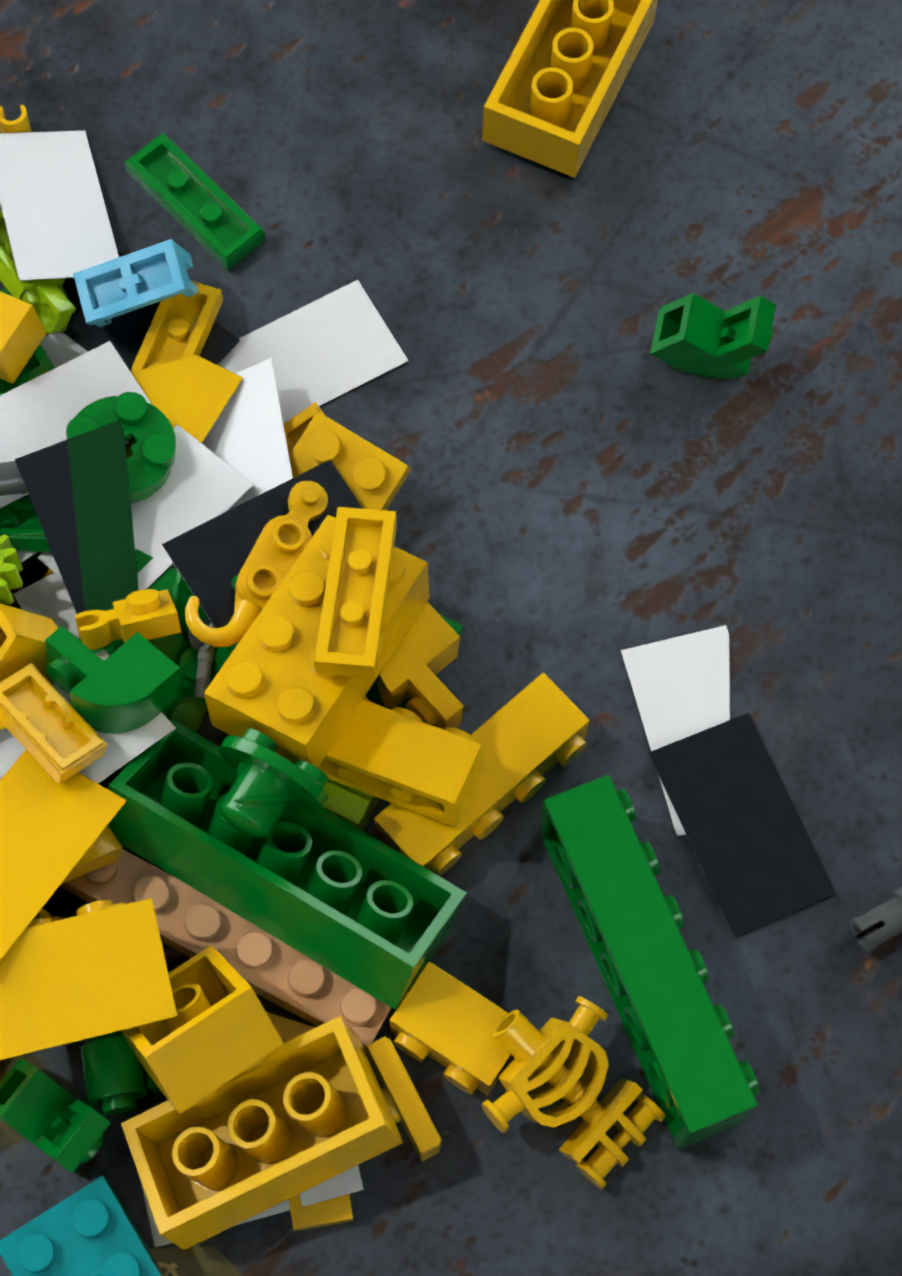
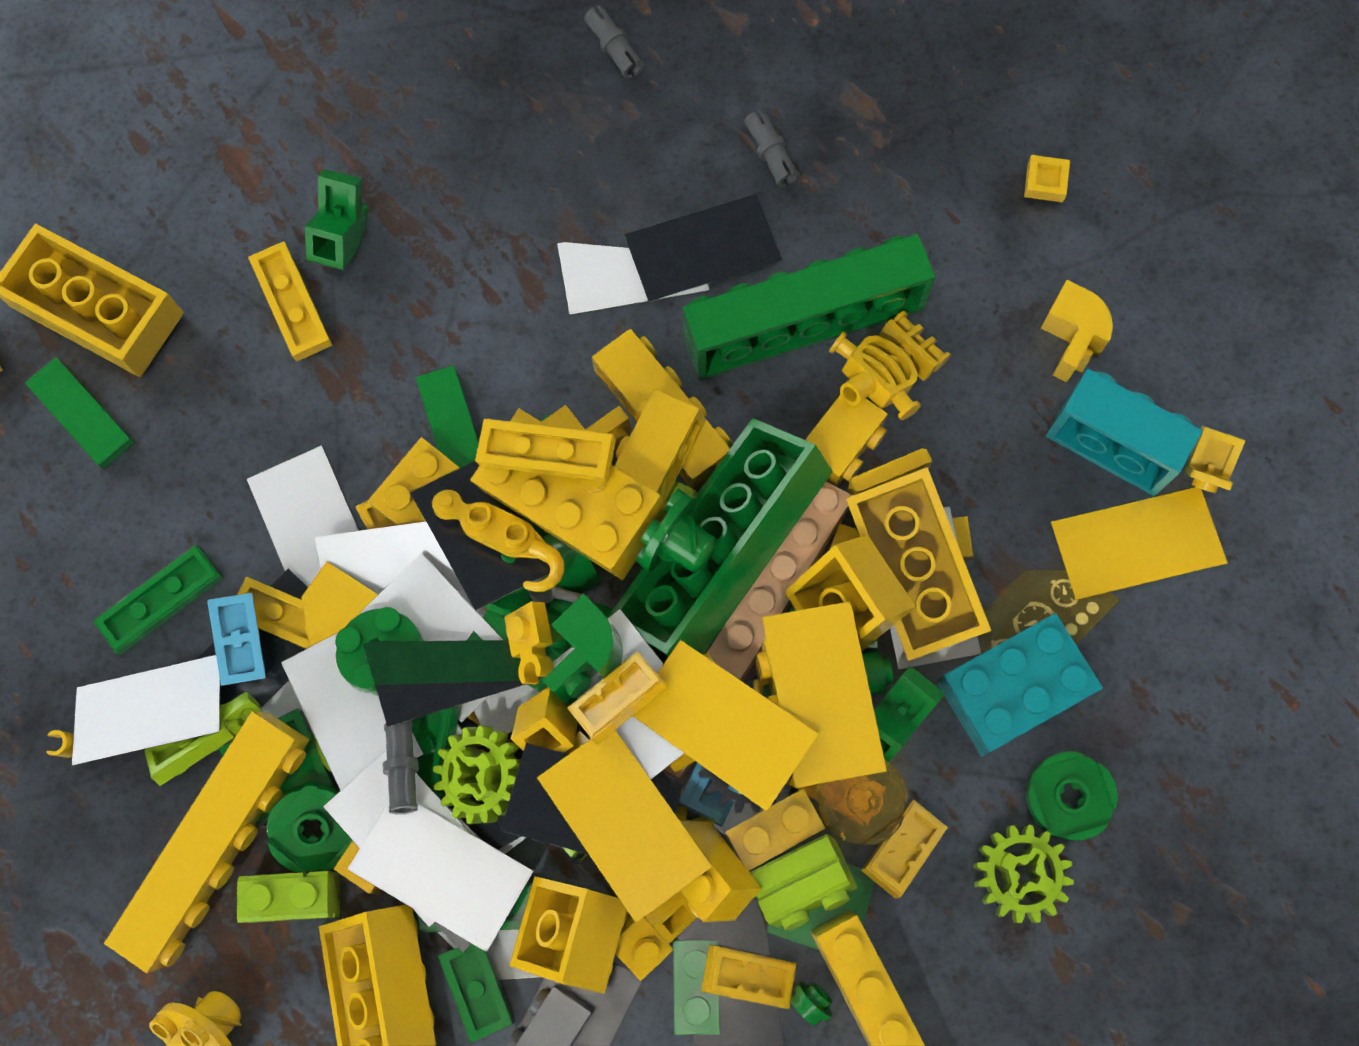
camera: 80 degrees left, 5 degrees up
none -> green tile [25,357,135,470]
none -> yellow plate [248,241,333,362]
none -> green tile [416,365,479,468]

